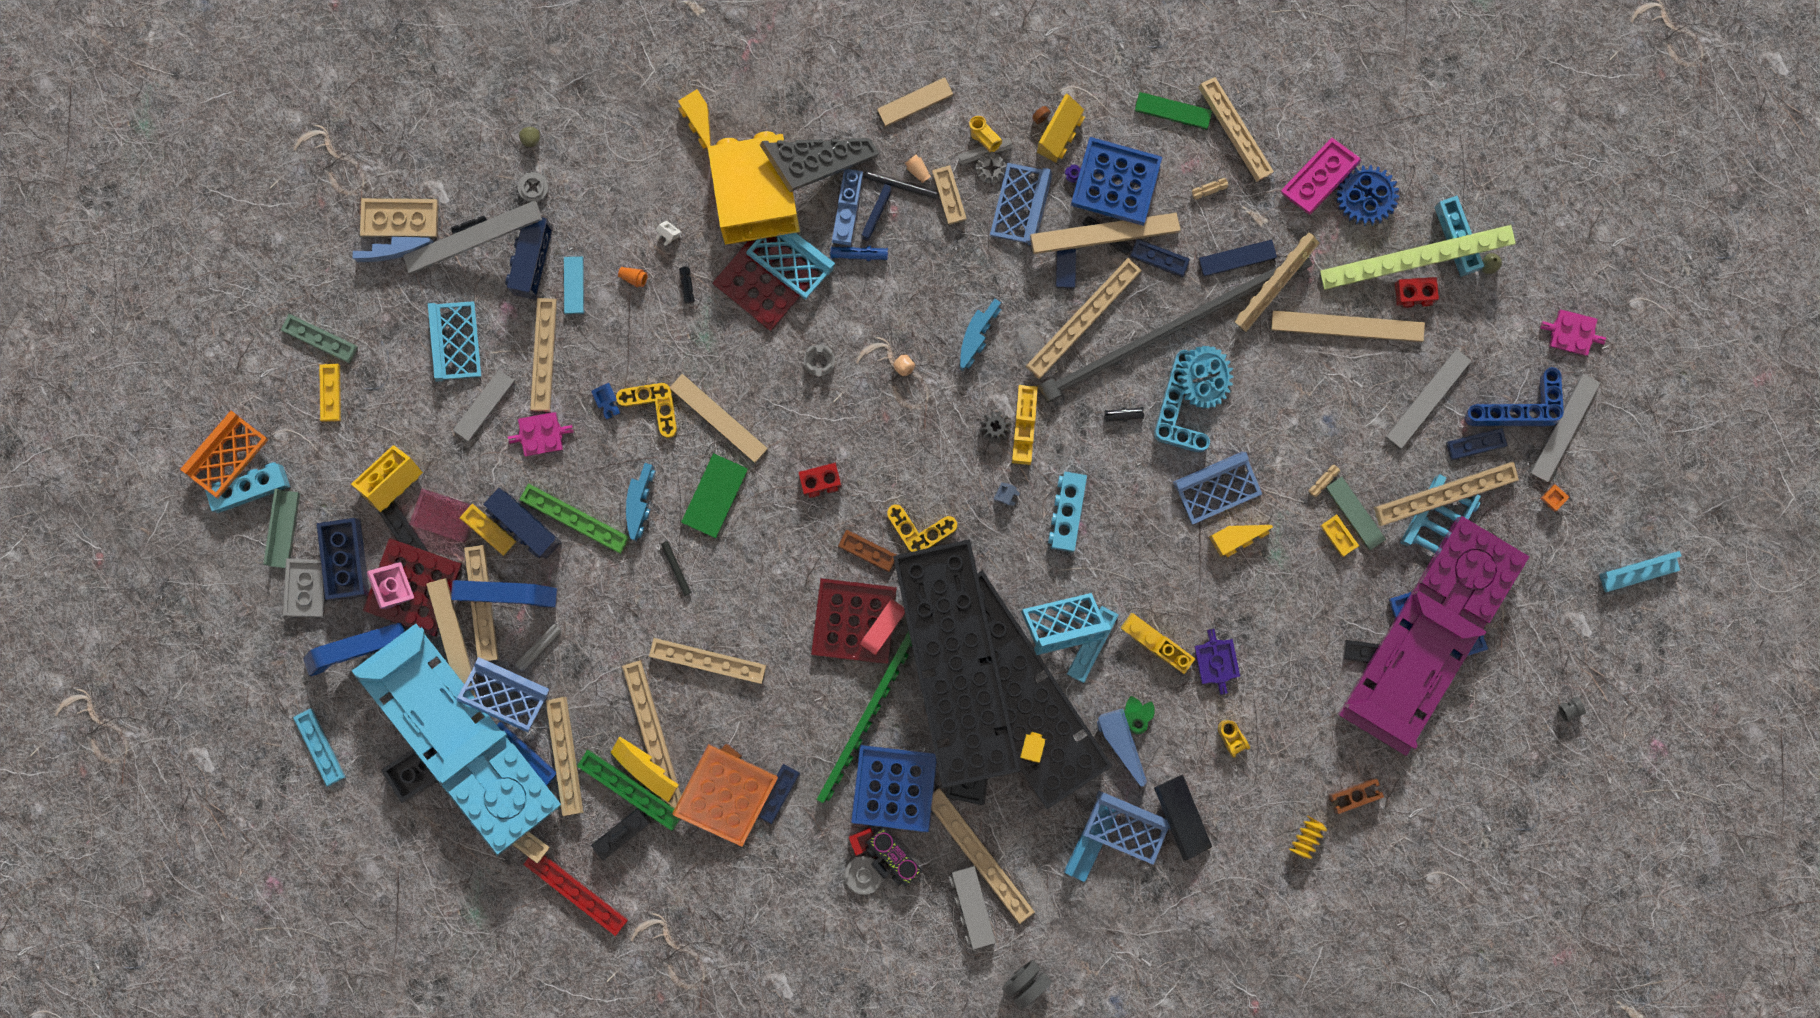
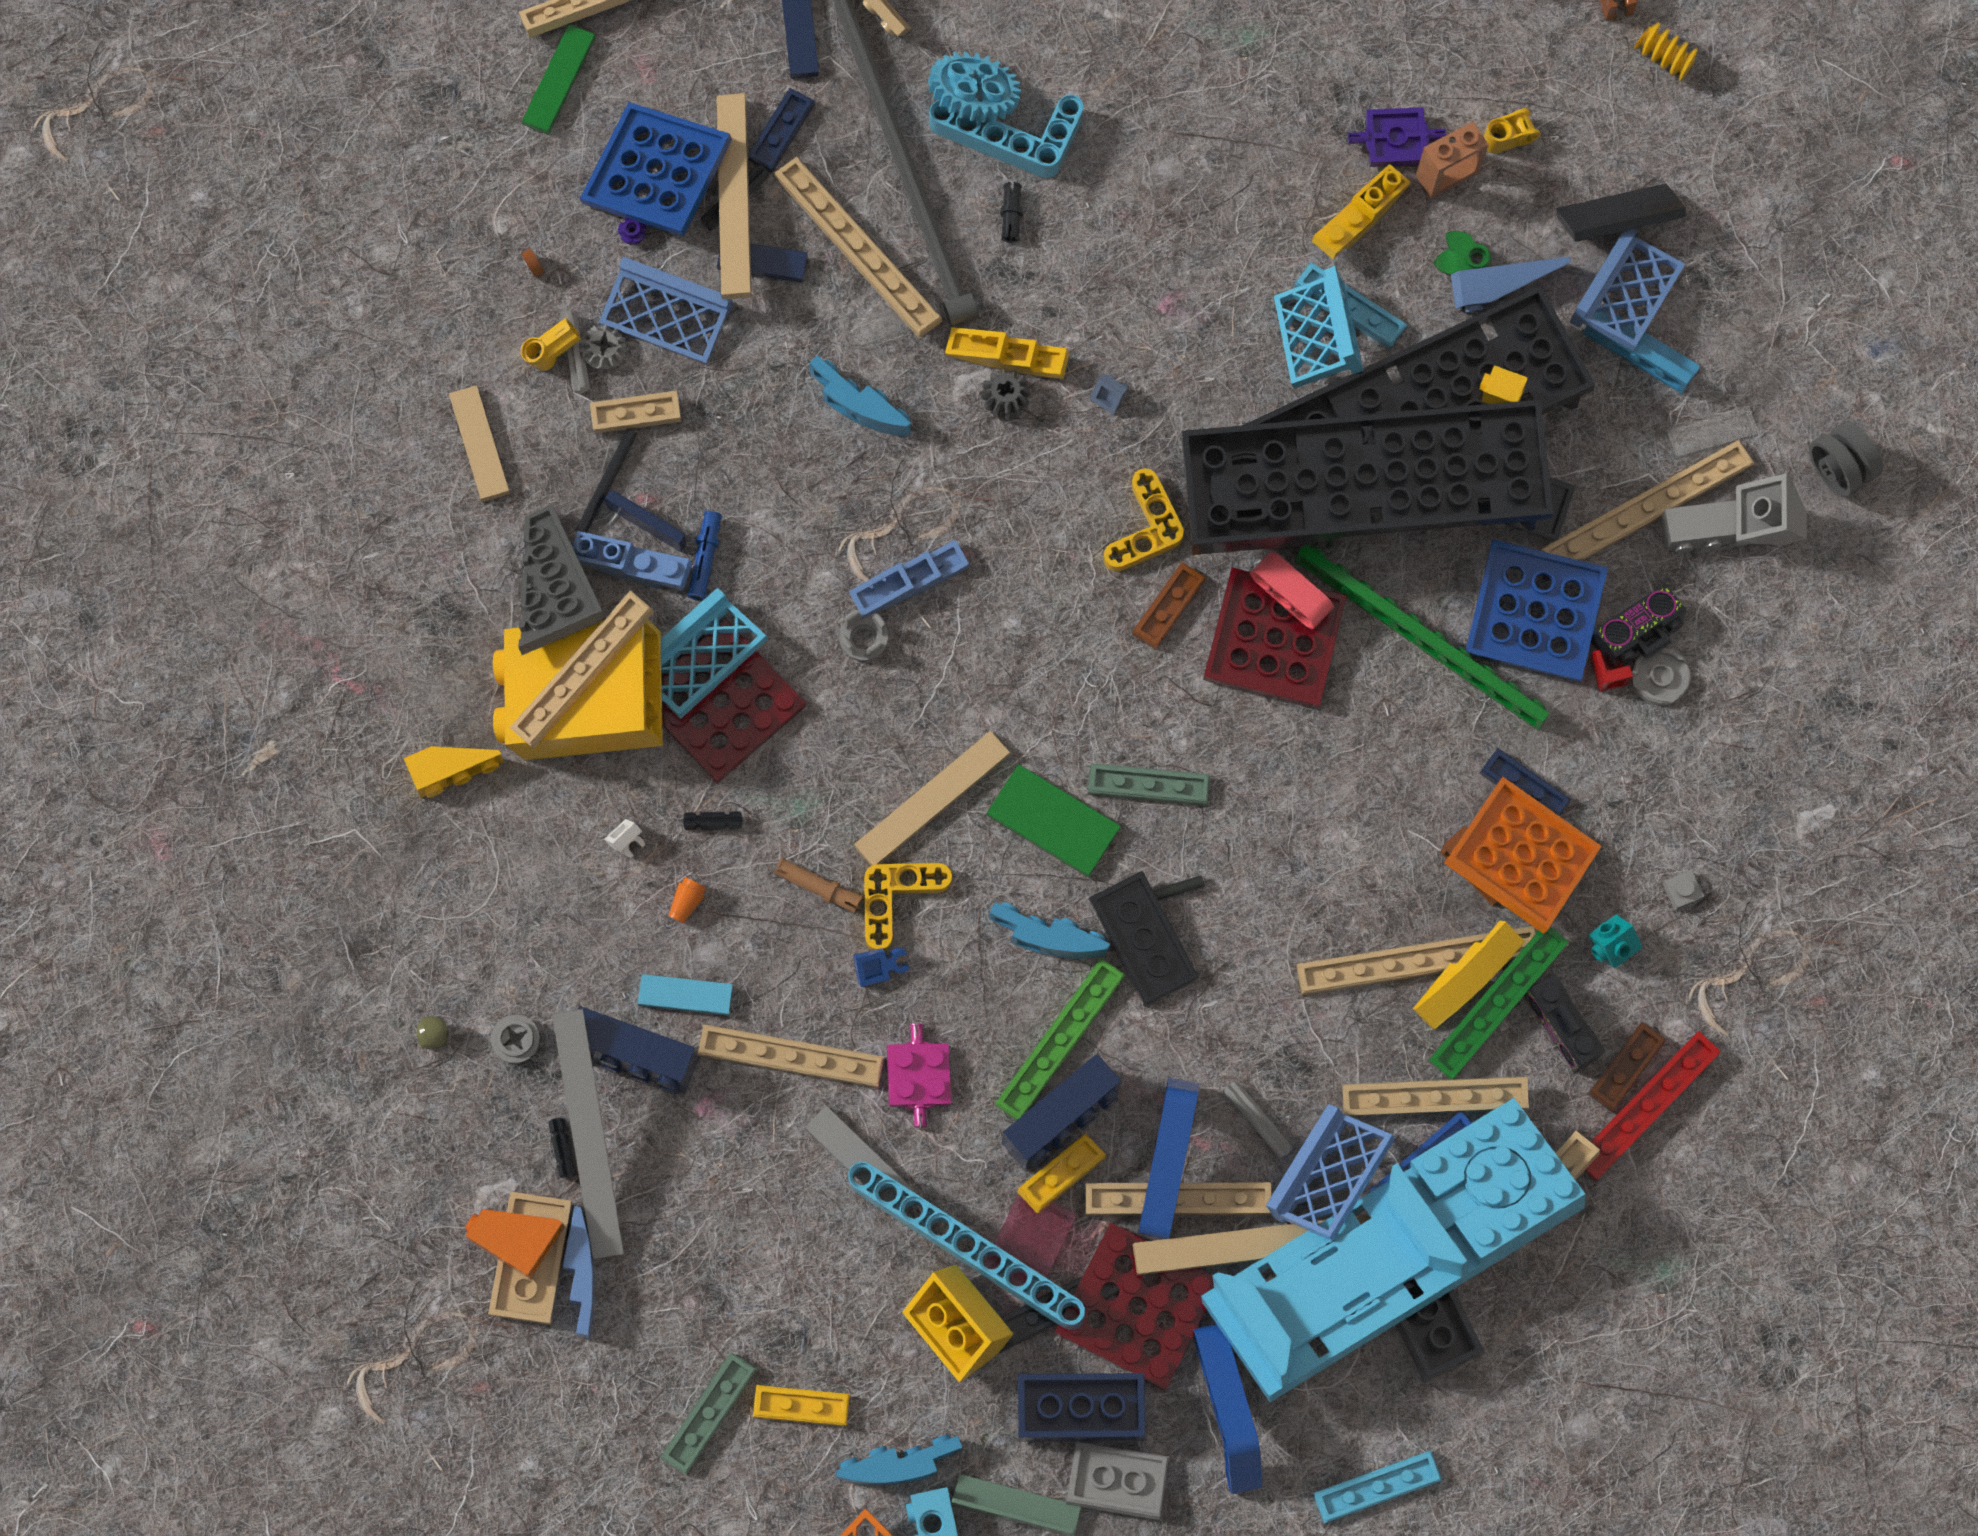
camera: 85 degrees left, 10 degrees down
bright pink slope [367,562,414,609] -> none
medium azure fence [428,301,481,382] -> none
tan plate [649,638,767,684] -> none
red brick [798,463,842,498] -> none
light nougat piece [893,355,915,376] -> none
light nougat cone [905,154,931,183] -> none
yellow slope [1037,94,1085,163] -> none
medium azure brick [1048,471,1087,552] -> none
medium blue fence [1173,452,1262,525] -> none
tan axle [1192,178,1228,200] -> none
yellow slope [1209,525,1273,558] -> none
none -> orange slope [465,1209,565,1280]
none -> tan tile [510,590,655,748]
none -> medium nougat pin [774,857,864,914]
none -> dark azure slope [835,1434,962,1486]
none -> medium blue slope [848,539,971,618]
none -> medium azure beam [848,1162,1085,1330]
none -> sand green tile [1088,763,1210,806]
none -> black tile [1088,870,1199,1006]
none -> nougat window [1416,121,1489,199]
none -> teal brick [1588,914,1643,969]
none -> reddish brown tile [1588,1022,1667,1113]
none -> light grey plate [1662,870,1704,911]
none -> light grey slope [1736,473,1807,545]

